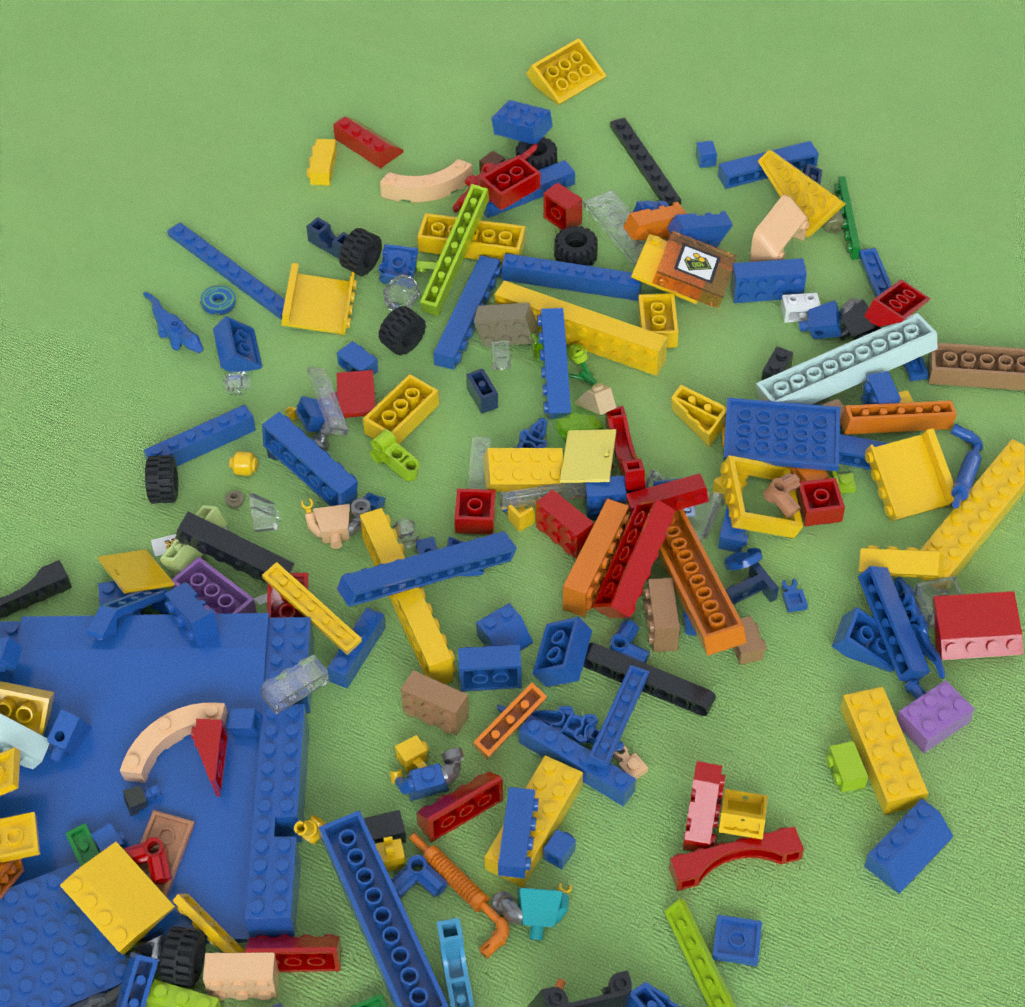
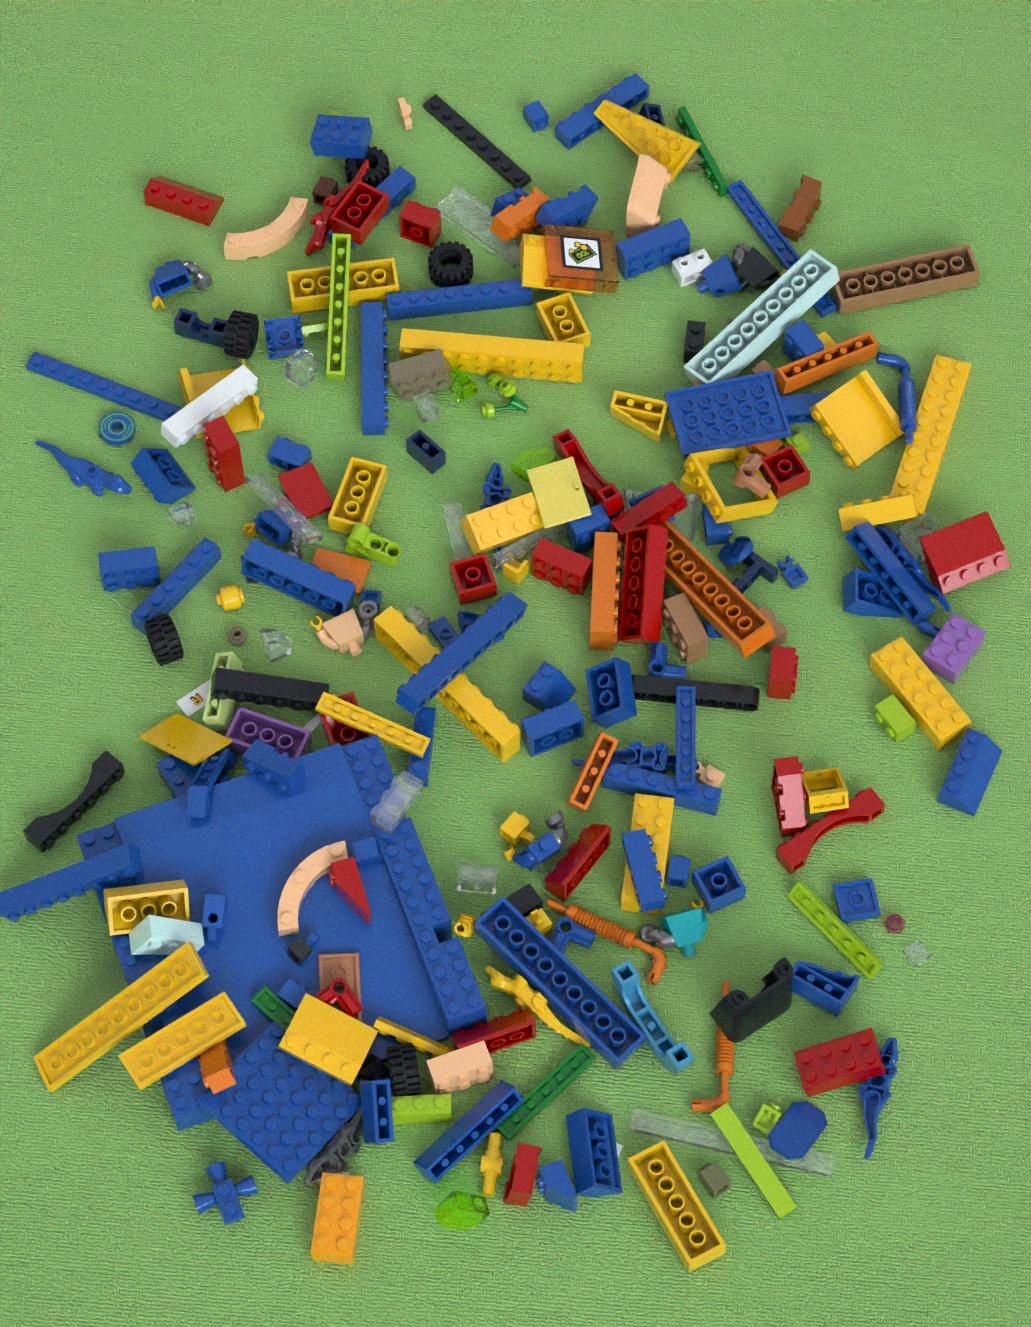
camera: 20 degrees left, 10 degrees up
yellow brick [307,139,337,186] -> none
black tyre [378,306,426,355] -> none
medium nougat brick [401,670,469,736] -> none
yellow slope [526,38,607,105] -> none
blue brick [537,308,571,419] -> none
tan slope [575,384,617,415] -> none
red slope [864,279,931,326] -> none
none -> blue brick [98,546,161,592]
none -> blue torso [149,259,213,312]
none -> white brick [161,365,258,448]
none -> red brick [202,416,245,492]
none -> orange tile [312,547,372,596]
none -> light nougat plate [398,97,413,130]
none -> clear brick [456,863,498,894]
none -> yellow animal [485,966,590,1048]
none -> blue brick [691,856,746,914]
none -> red brick [767,645,799,700]
none -> dark orange wedge [778,174,822,242]
none -> clear pink plate [885,914,905,934]

